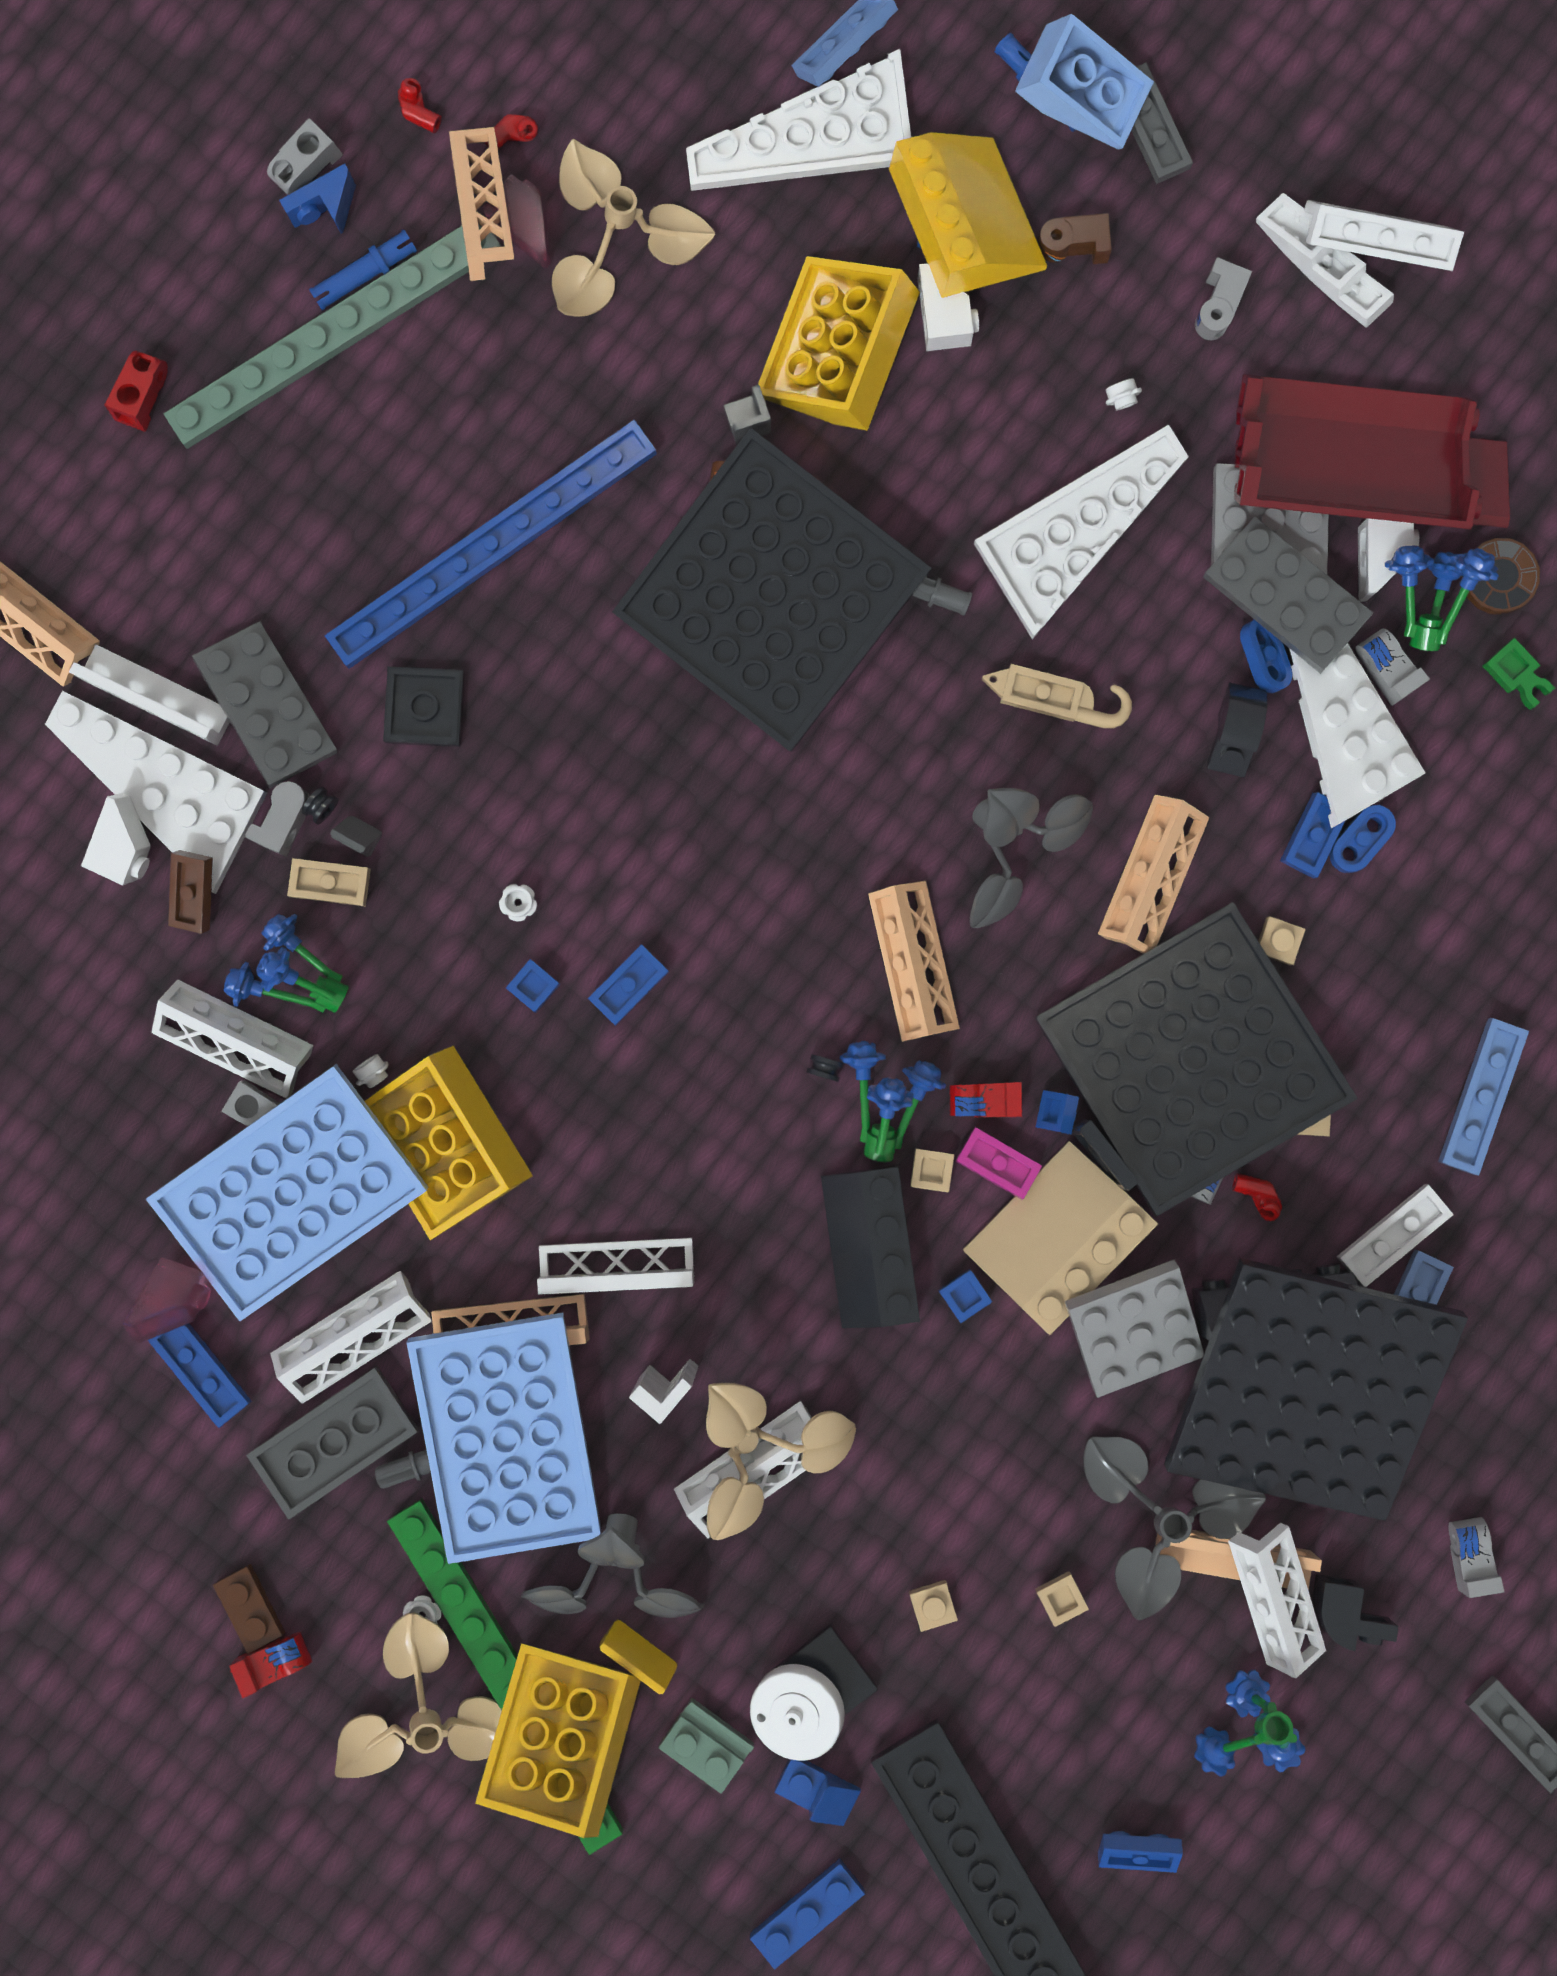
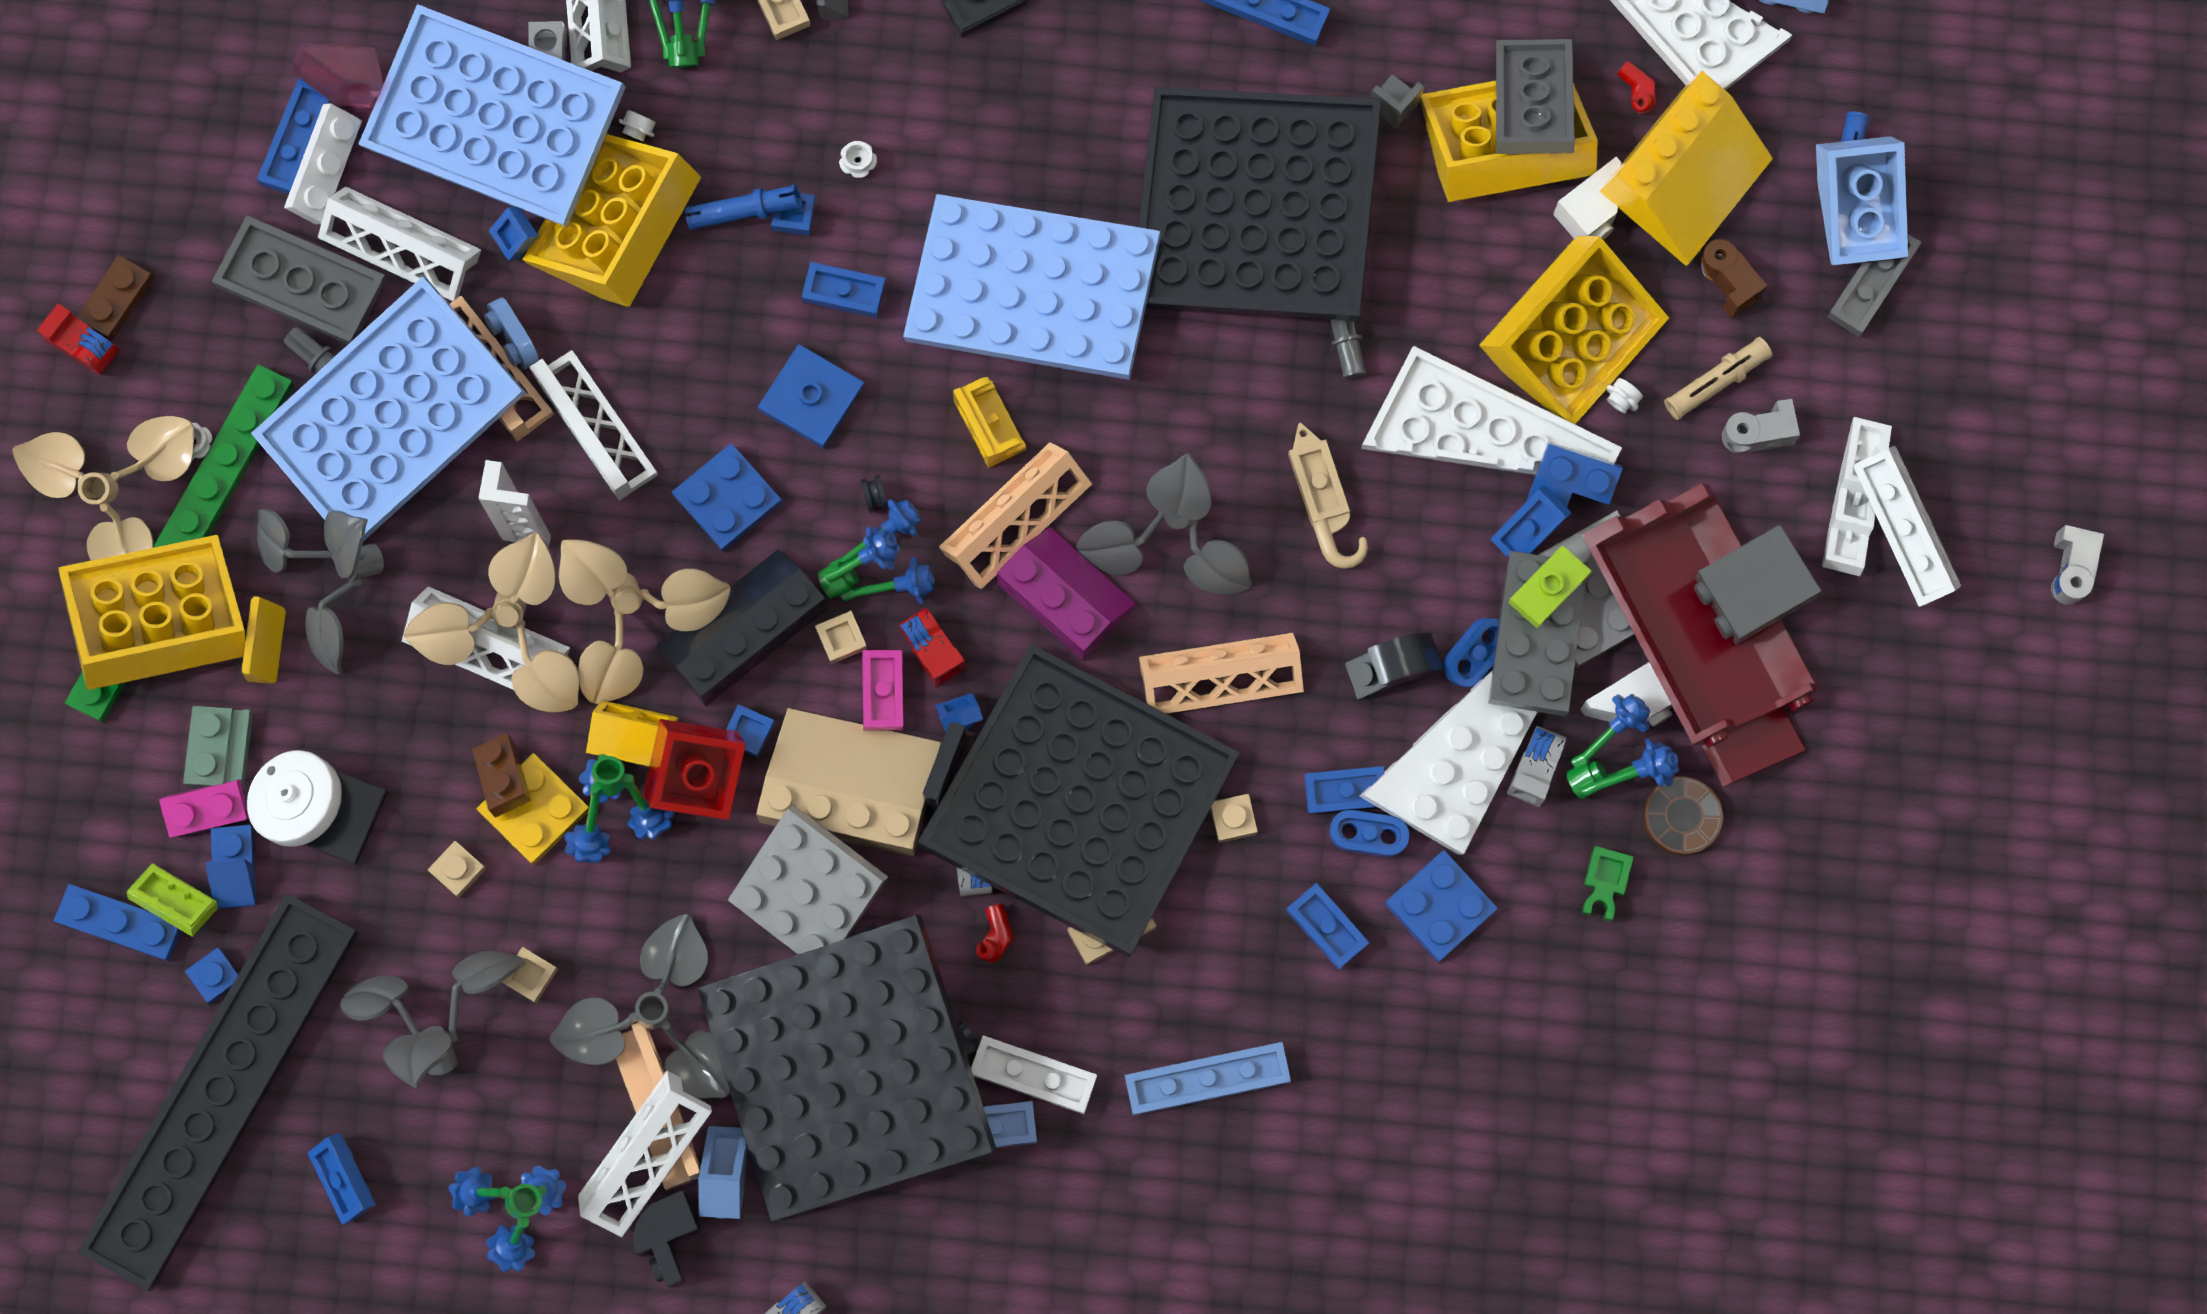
camera: 50 degrees right, 10 degrees down
none -> lime plate [127,863,218,937]
none -> dark pink plate [159,779,249,838]
none -> blue plate [185,947,239,1005]
none -> white plate [284,103,362,225]
none -> dark grey plant [341,951,526,1088]
none -> reddish brown plate [472,733,531,818]
none -> yellow plate [476,753,589,866]
none -> medium blue plate [484,297,539,370]
none -> blue plate [489,206,538,261]
none -> tan plant [559,540,730,704]
none -> blue plant [564,754,675,863]
none -> yellow hinge [586,701,678,766]
none -> red brick [643,719,746,820]
none -> blue plate [672,443,782,552]
none -> blue pin [685,184,802,231]
none -> medium blue slope [698,1126,748,1219]
none -> blue plate [757,344,865,449]
none -> light blue plate [903,194,1161,380]
none -> yellow hinge [953,377,1027,468]
none -> magenta slope [997,527,1136,661]
none -> blue plate [1286,883,1369,971]
none -> blue plate [1384,850,1498,963]
none -> yellow slope [1479,236,1669,424]
none -> blue plate [1490,485,1572,558]
none -> dark grey plate [1496,39,1574,154]
none -> lime plate [1508,545,1592,629]
none -> blue plate [1525,441,1623,528]
none -> red arm [1617,60,1656,114]
none -> tan pin [1664,337,1773,420]
none -> dark grey brick [1694,525,1821,645]
none -> leg [2051,525,2104,605]

